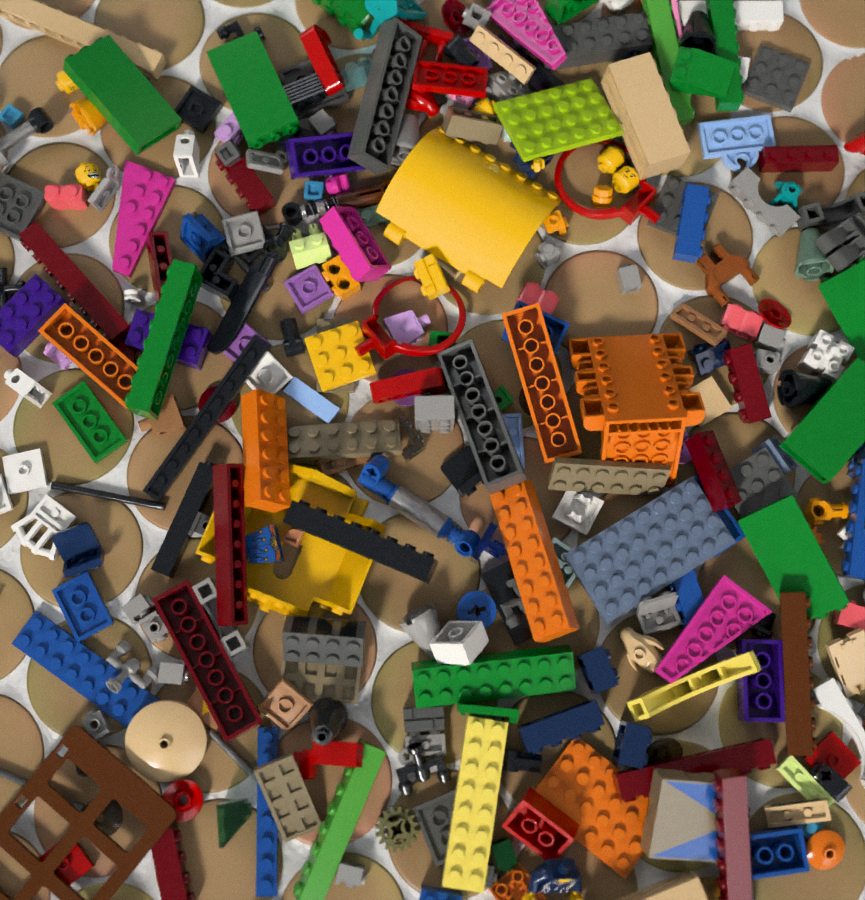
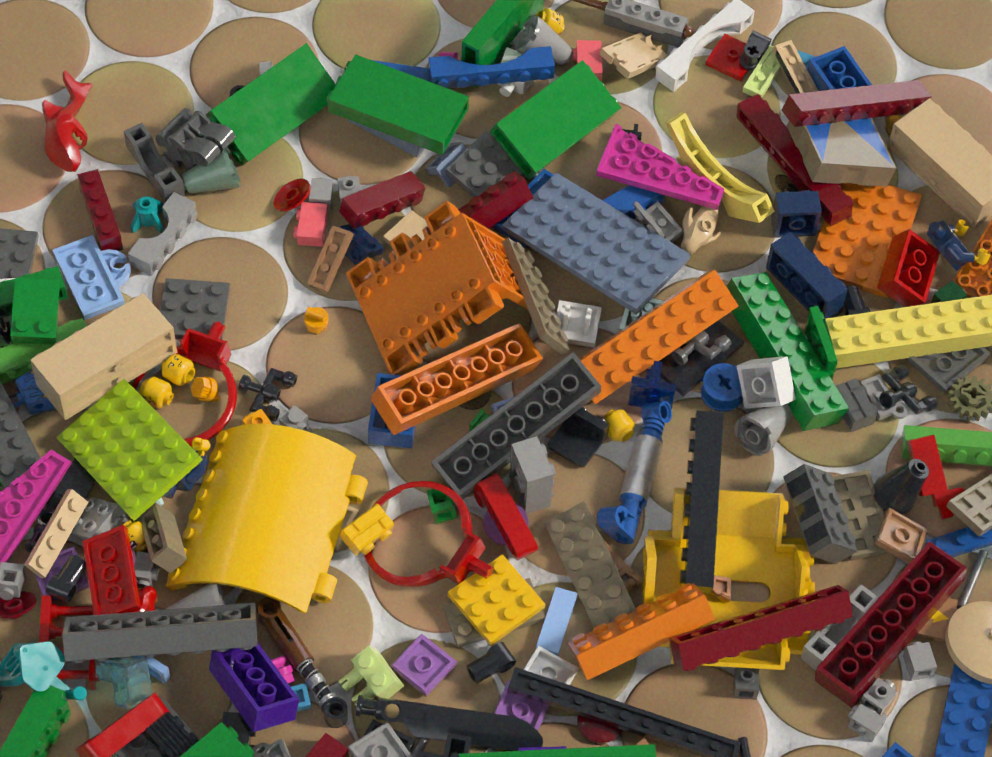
camera: 110 degrees left, 20 degrees down
light grey piece [106,640,159,693] -> none
black brick [151,461,216,578] -> none
torso [245,524,285,564] -> none
light grey brick [308,109,337,136] -> none
dark pink brick [319,206,392,282] -> none
light orange brick [321,254,361,301] -> none
sand green plate [357,204,391,228] -> none
lavender torso [383,310,431,355] -> none
clear smoke bracket [399,416,425,463] -> none
coral brick [515,281,560,315] -> none
dark blue brick [576,646,620,694] -> none
light grey brick [615,264,642,295] -> none
blue brick [672,183,711,263] -> none
dark orange connector [697,243,760,307] -> none
dark purple brick [736,639,785,722] -> none
black cone [777,369,832,408] -> none
reddish brown brick [780,591,817,756] -> none
white brick [797,329,855,383] -> none
light orange connector [805,497,849,526] -> none
orange dish [805,829,845,870] -> none
none -> black piece [238,368,298,422]
none -> light orange piece [304,307,329,334]
none -> yellow head [604,409,635,442]

